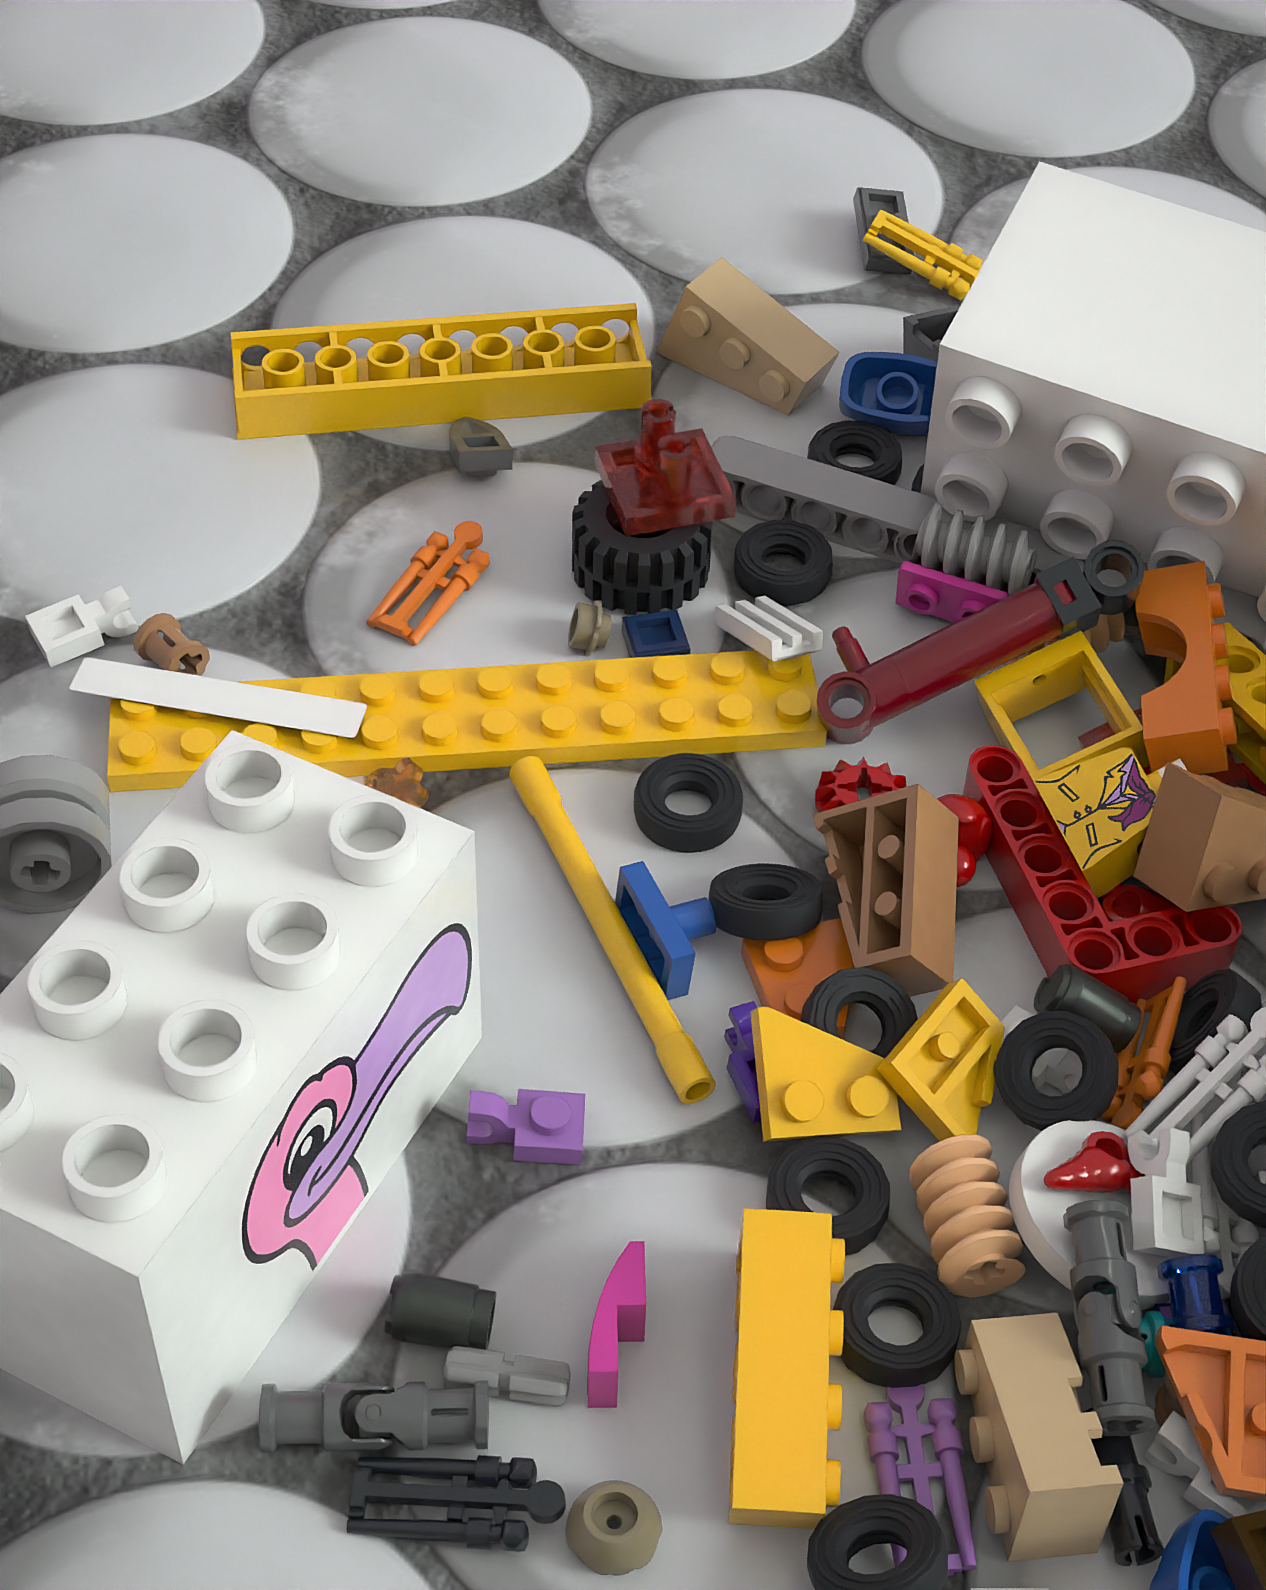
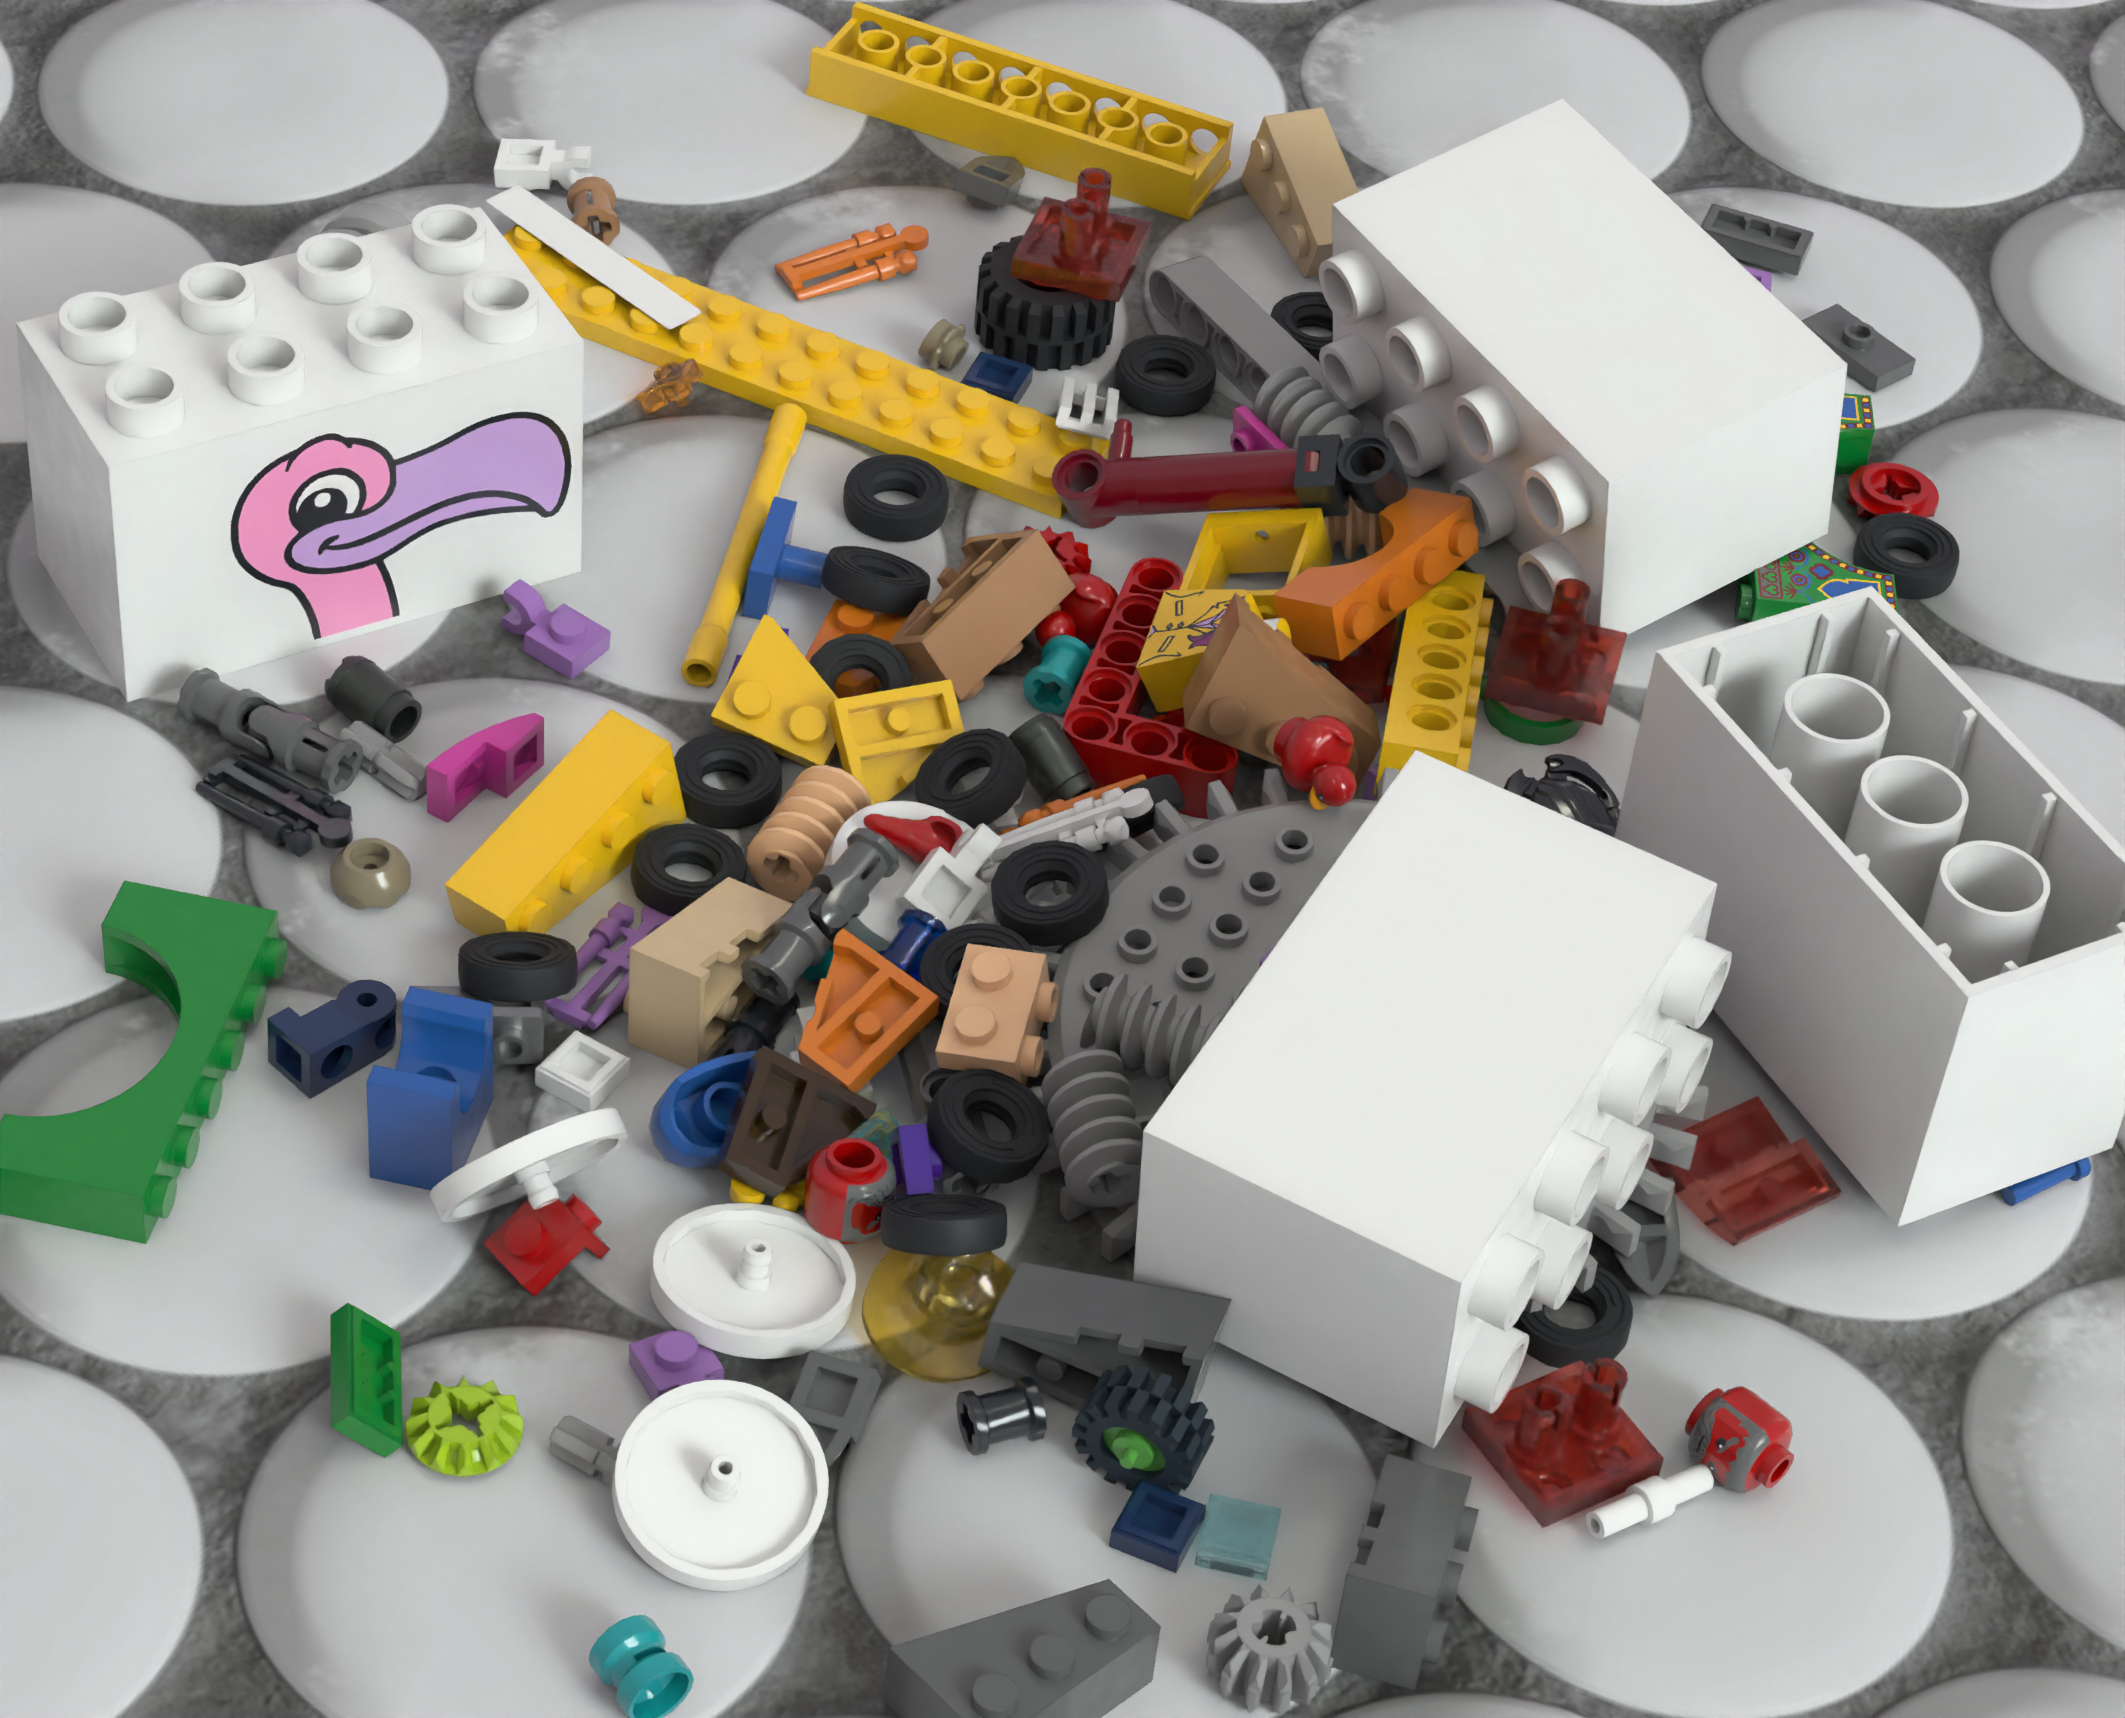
camera: 30 degrees right, 5 degrees down
none -> teal bush [1023,635,1092,714]

